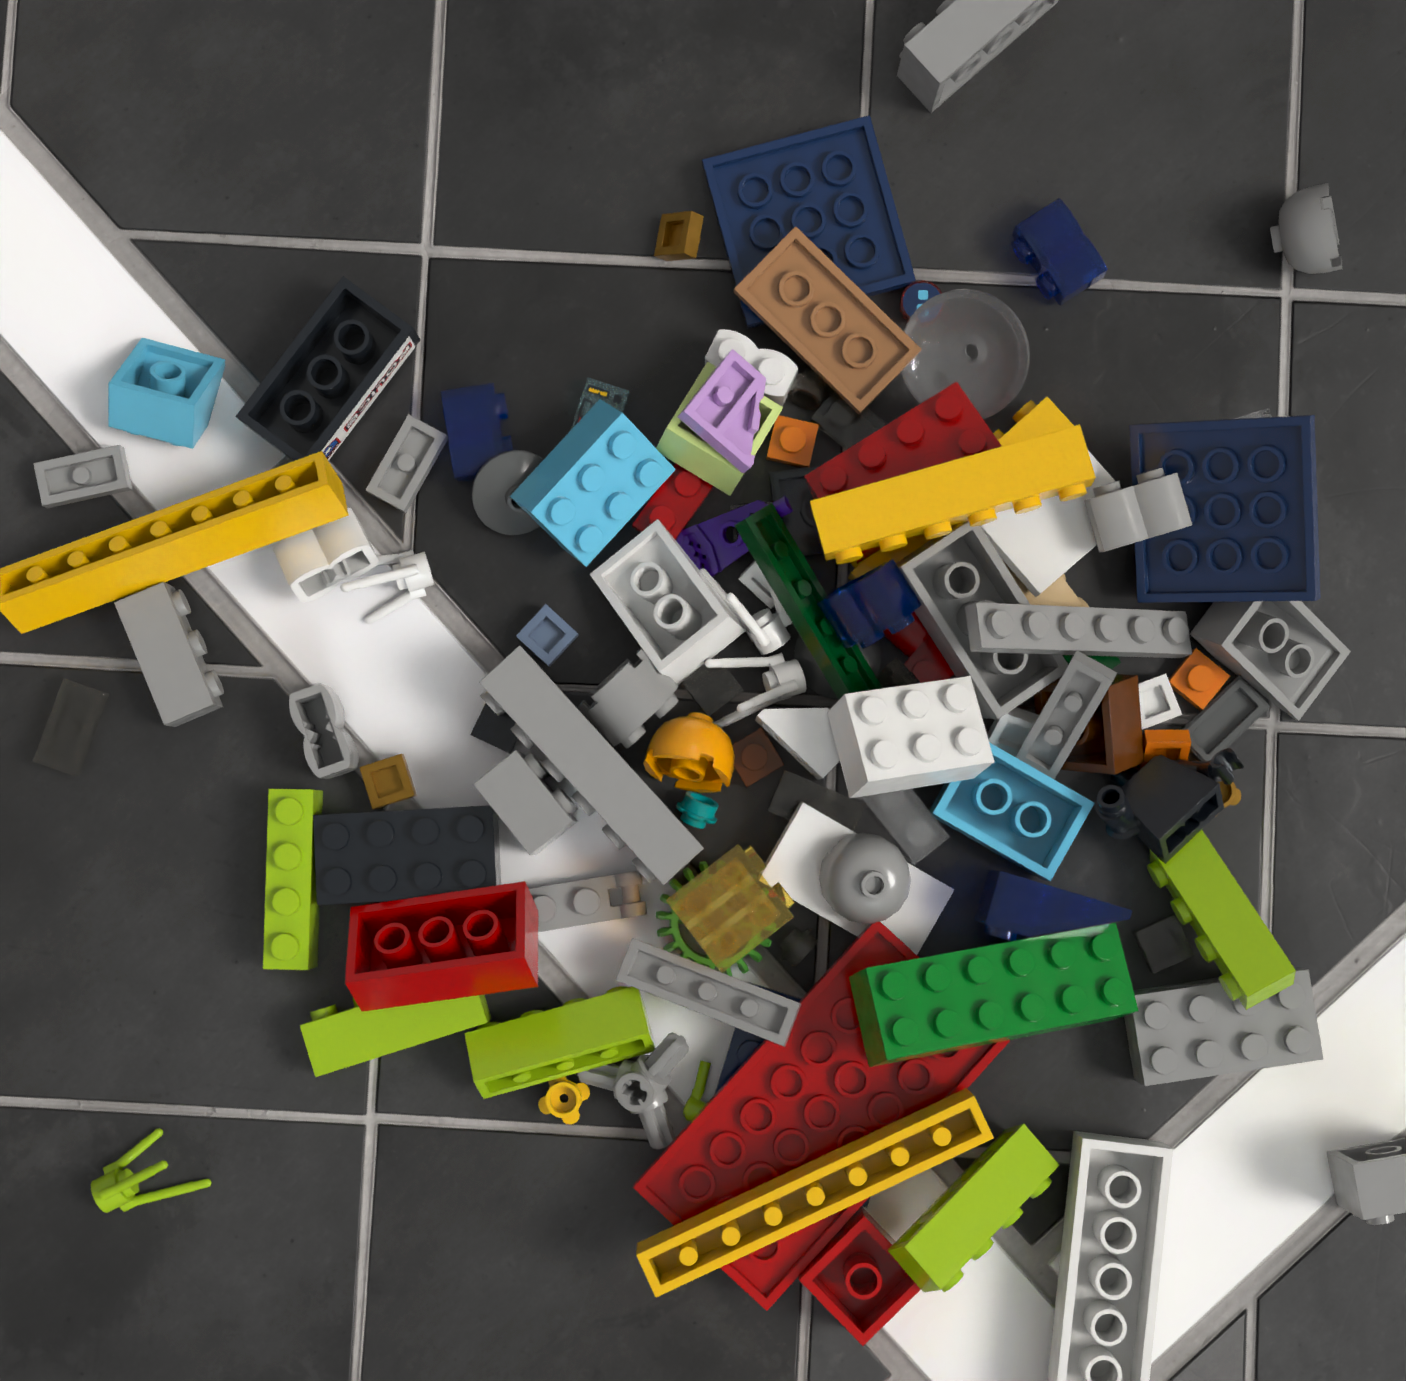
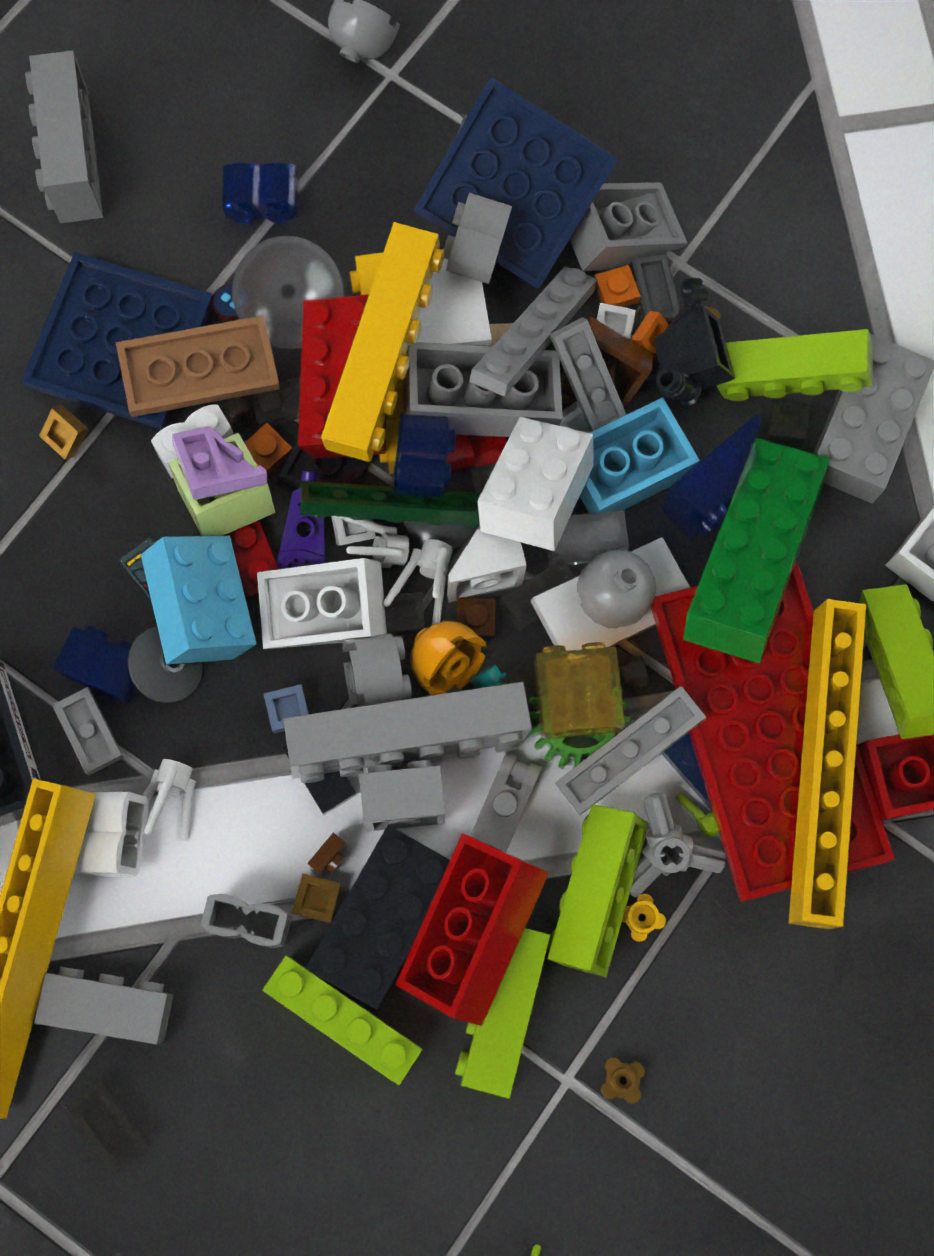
camera: 65 degrees left, 10 degrees down
none -> reddish brown plate [307,832,347,877]
none -> pearl gold plate [601,1058,645,1104]

